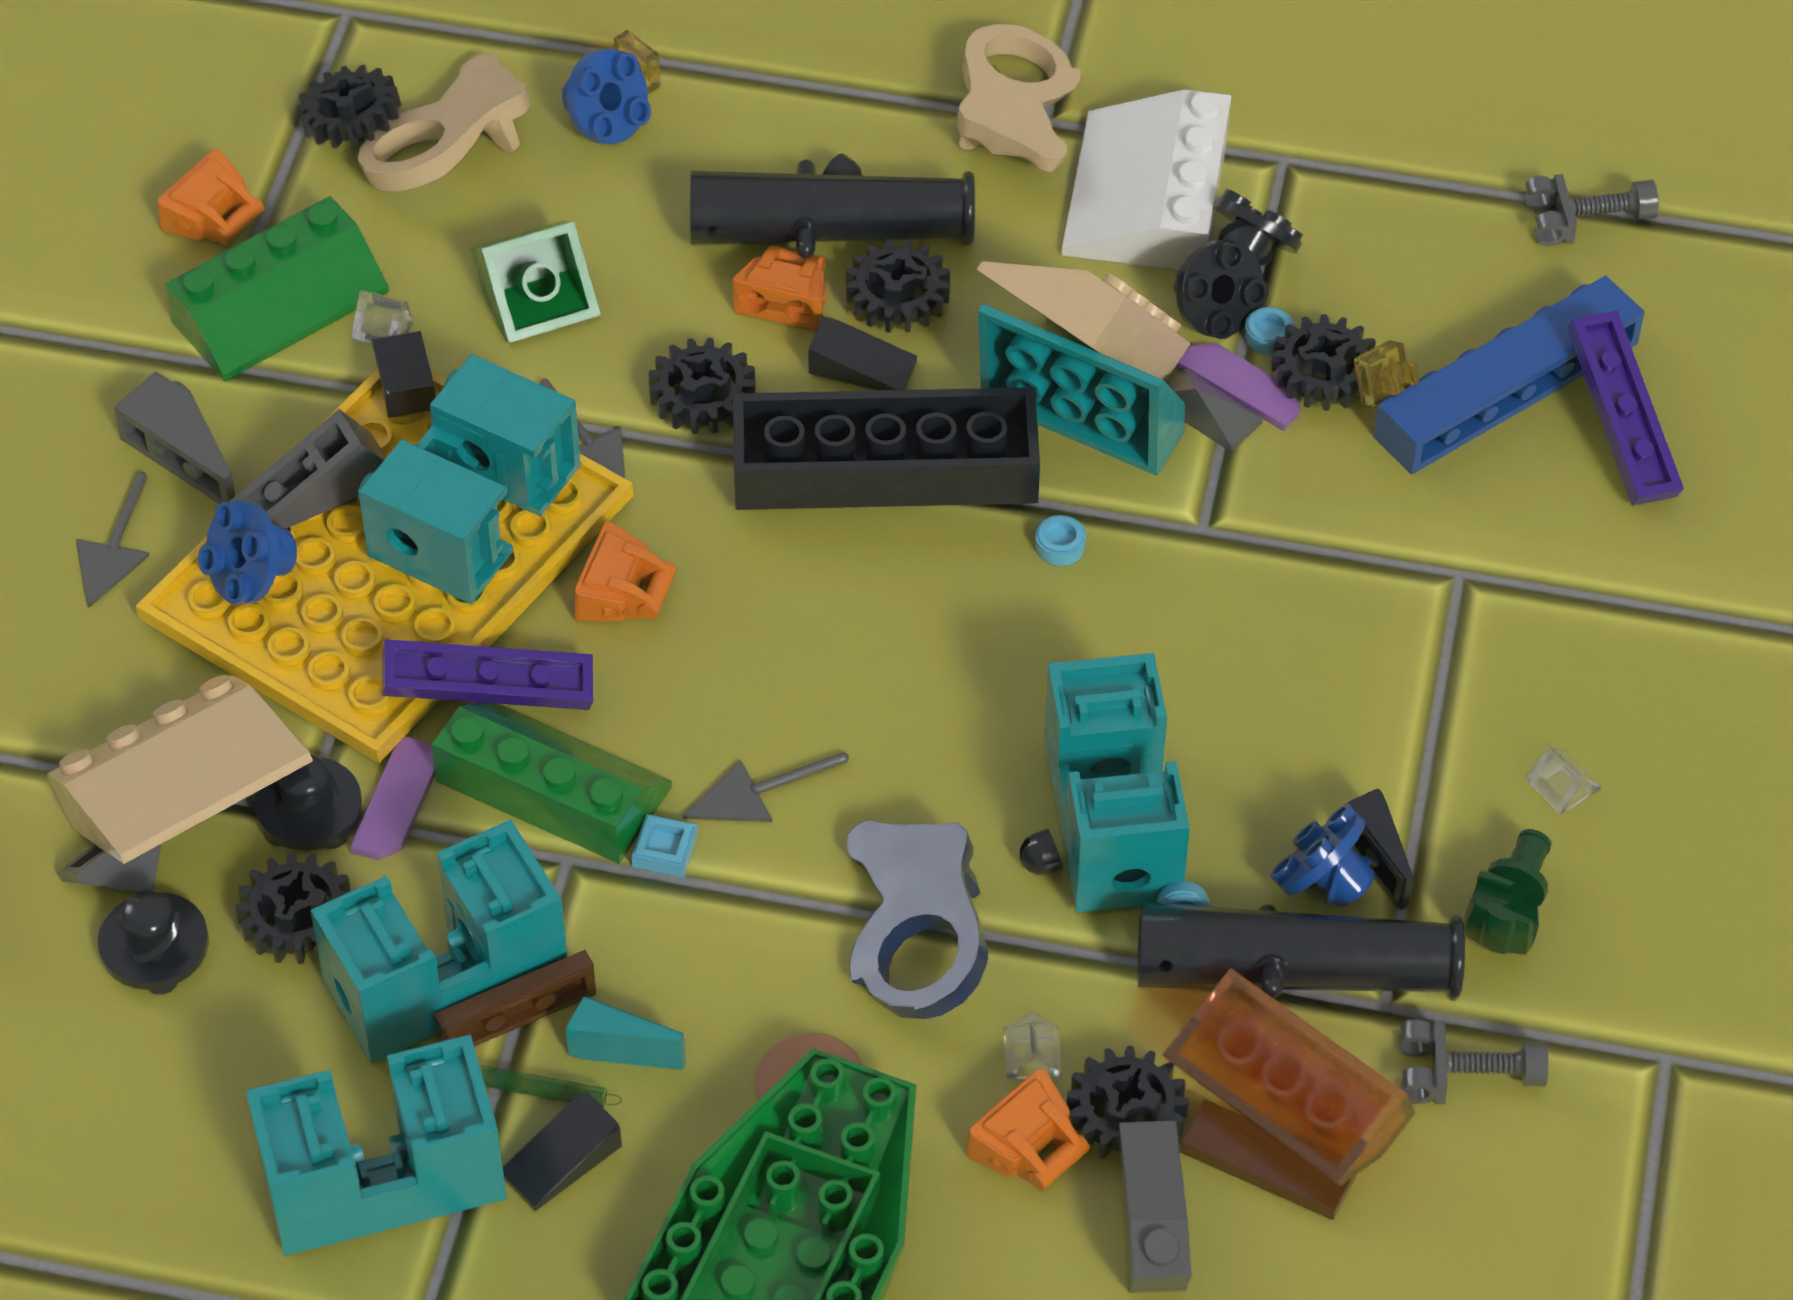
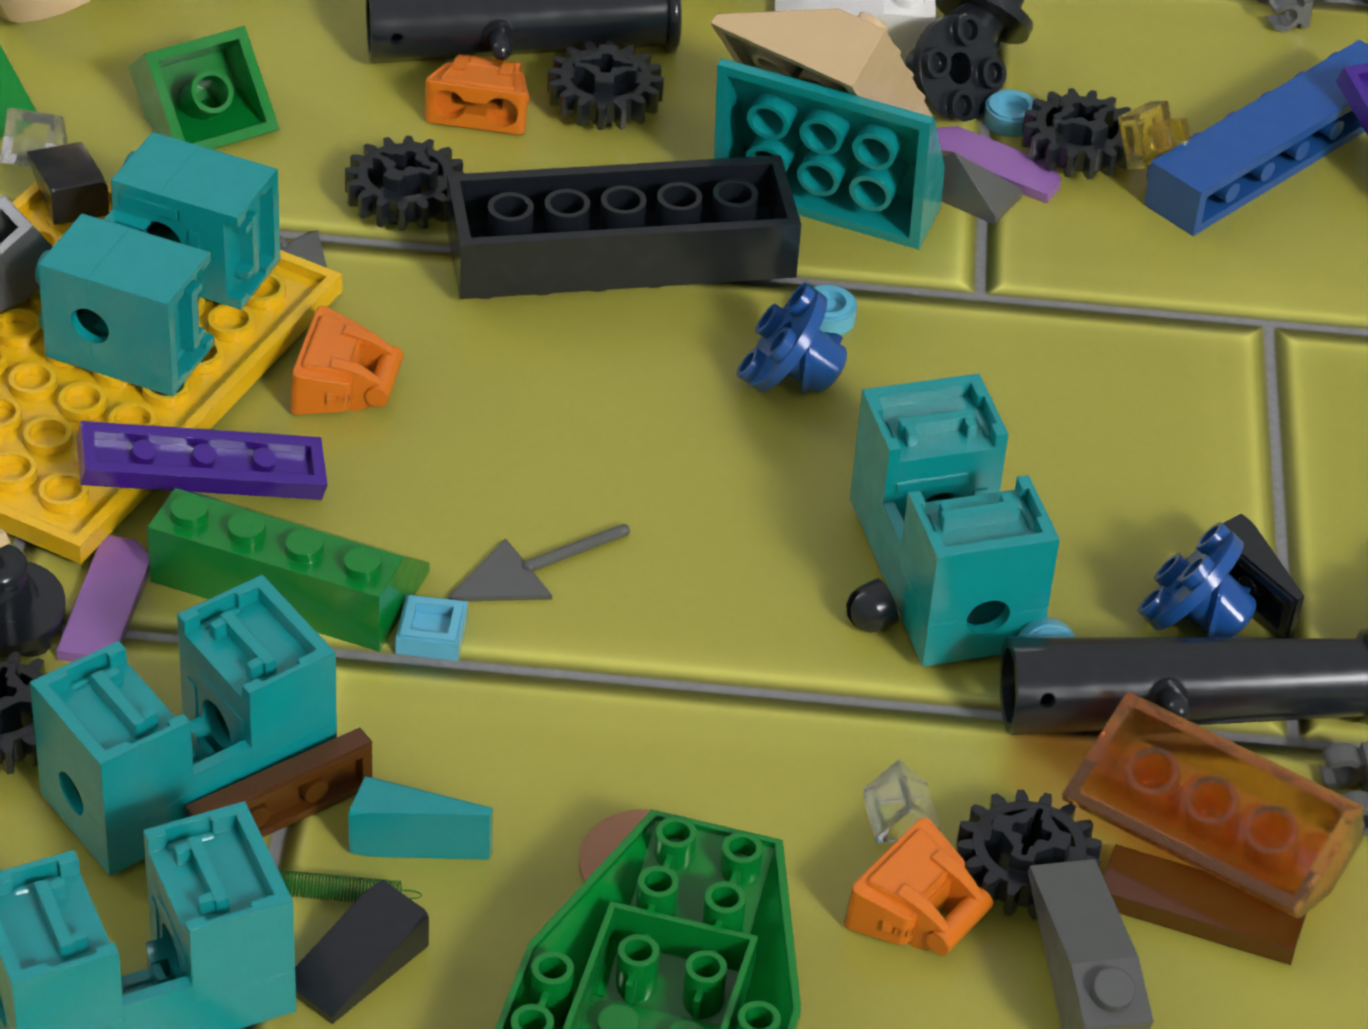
camera: 10 degrees left, 10 degrees down
black slope [808,316,917,390] -> none
animal [846,820,988,1019] -> none
none -> blue plate [737,283,847,394]

